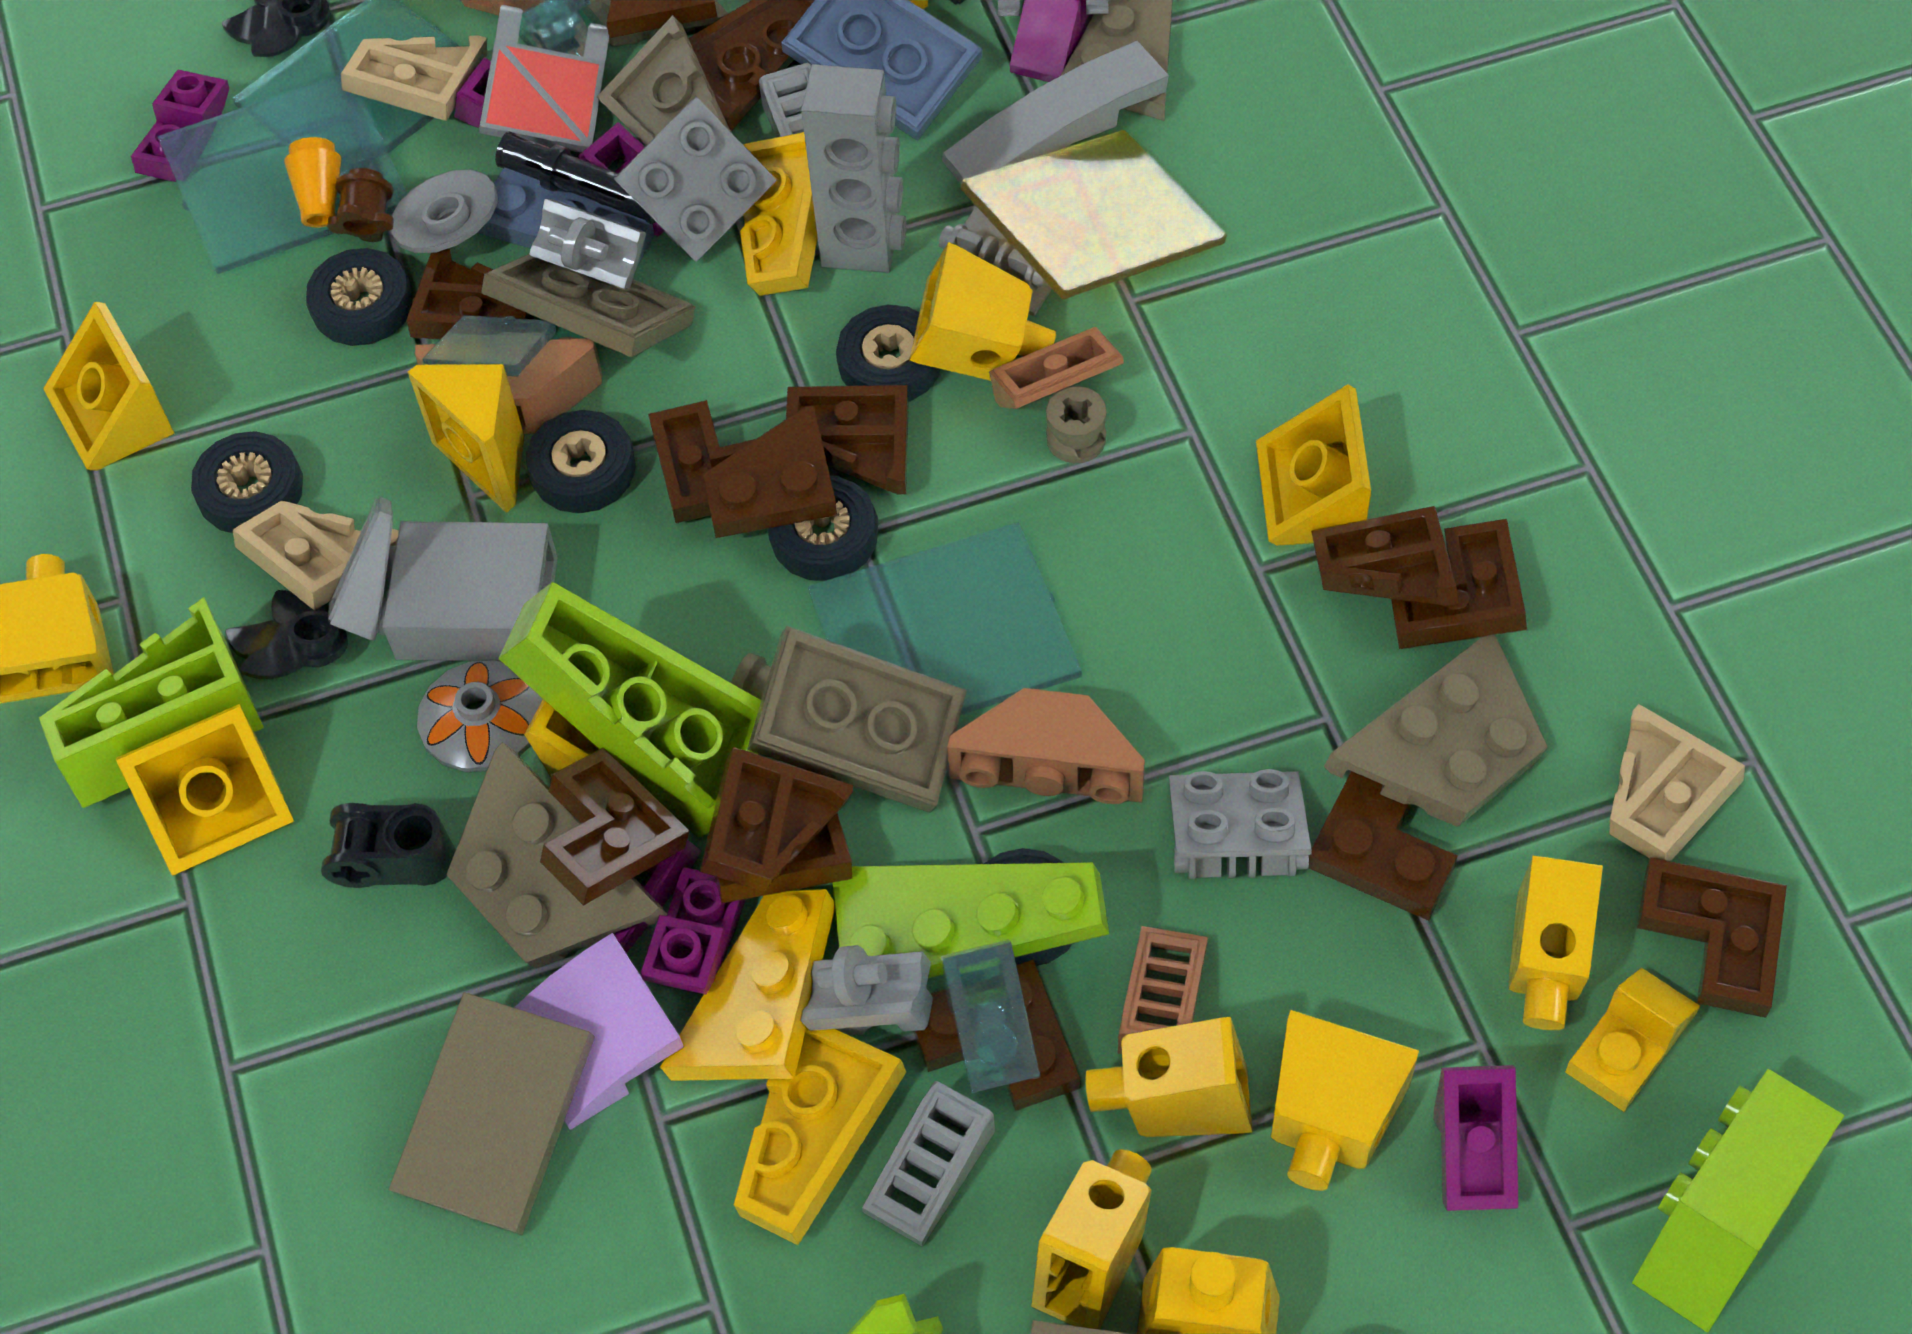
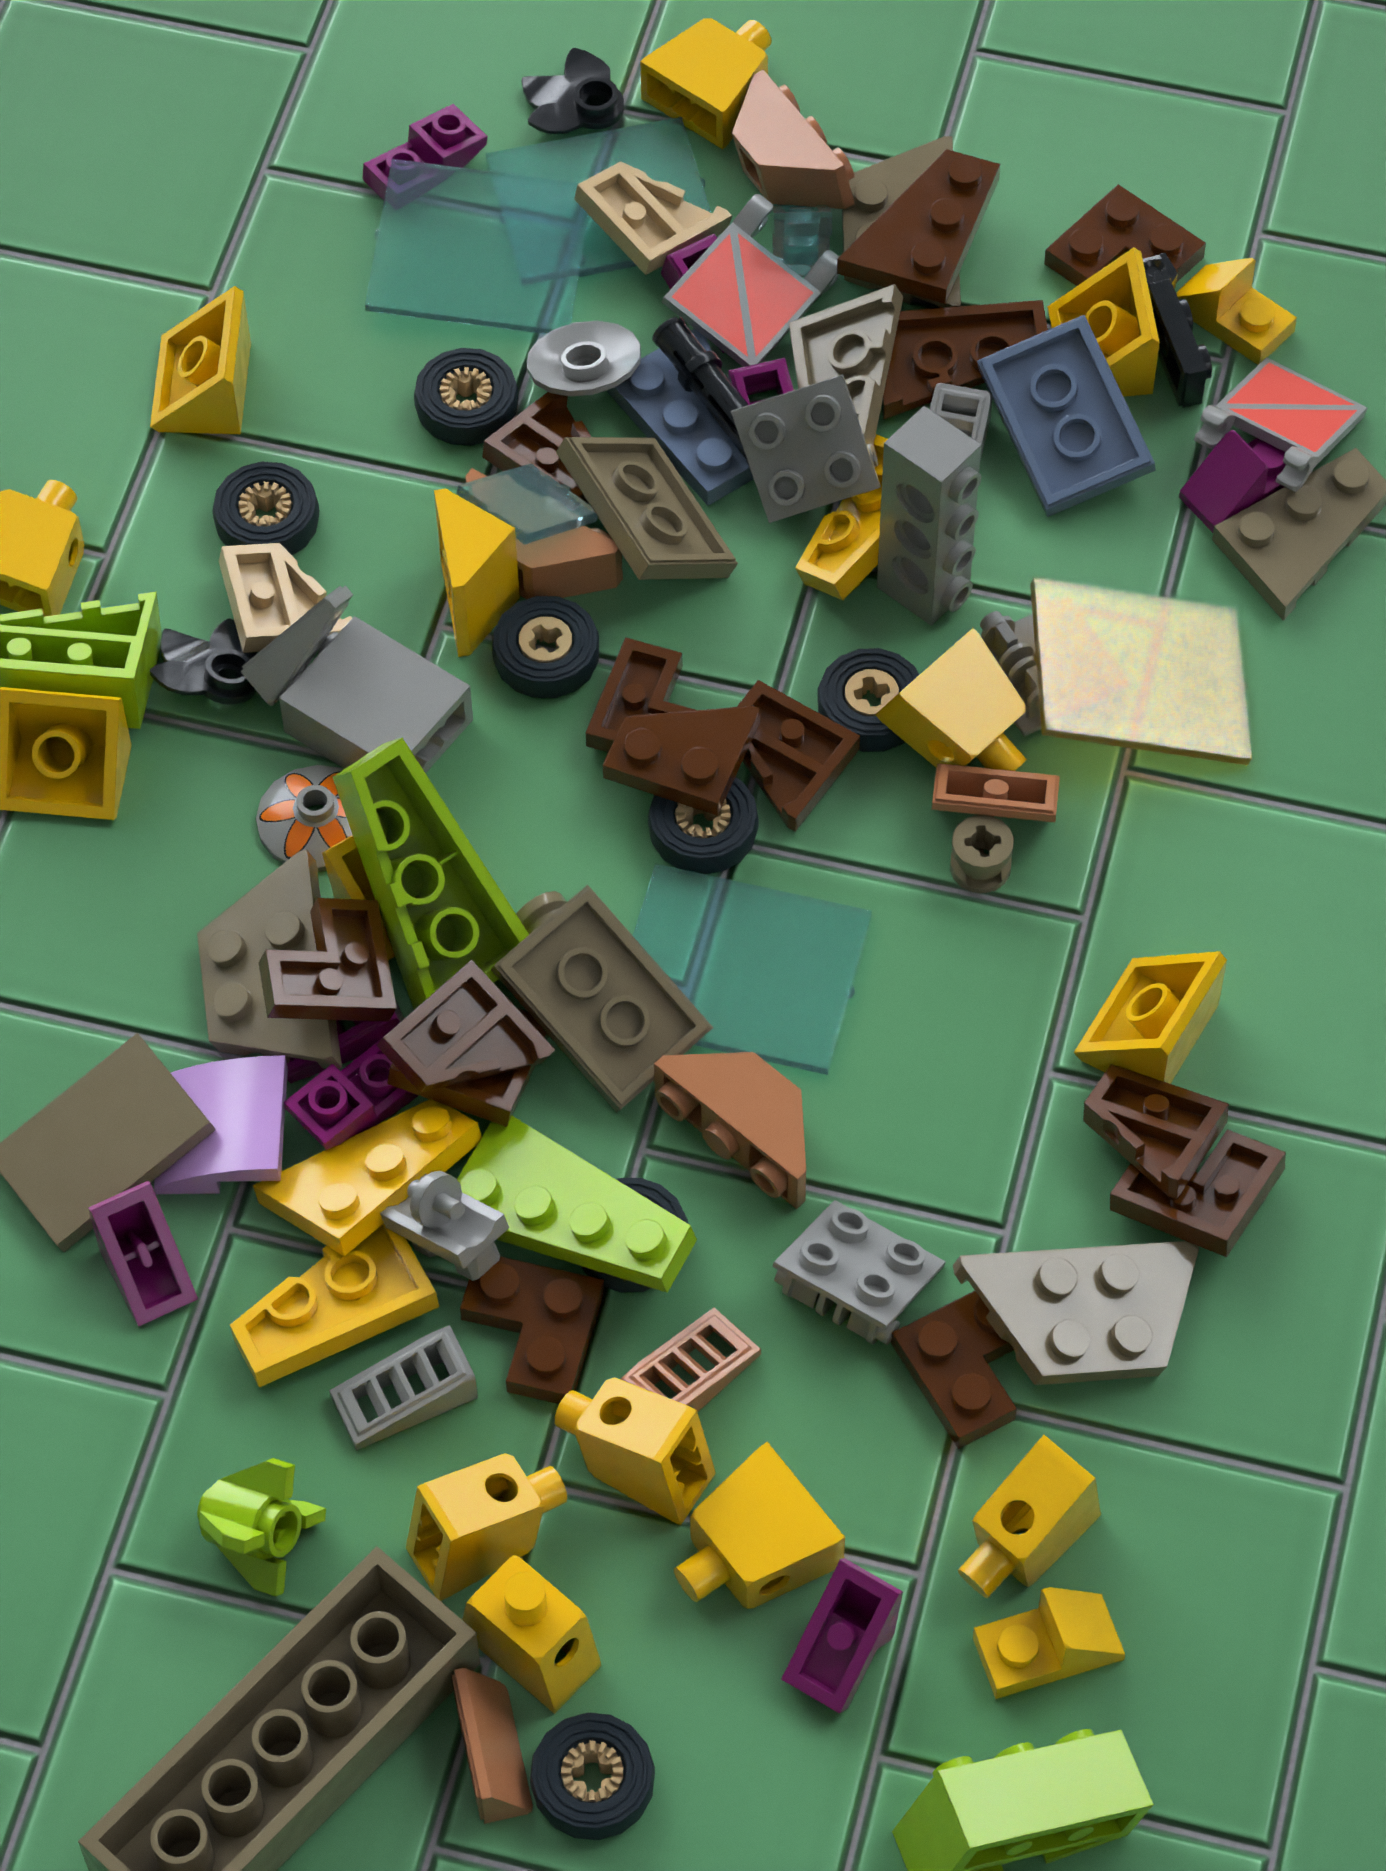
camera: 30 degrees right, 0 degrees up
light orange cone [284,137,342,228] -> none
black piece [321,803,456,888] -> none
reddish brown brick [327,168,394,242] -> none
light grey hips [529,199,647,289] -> none
clear light blue slope [941,940,1040,1093] -> none
light grey slope [942,41,1169,197] -> none
tan wing [1609,704,1745,861] -> none
reddish brown plate [1637,857,1787,1018] -> none
none -> magenta slope [88,1181,198,1326]

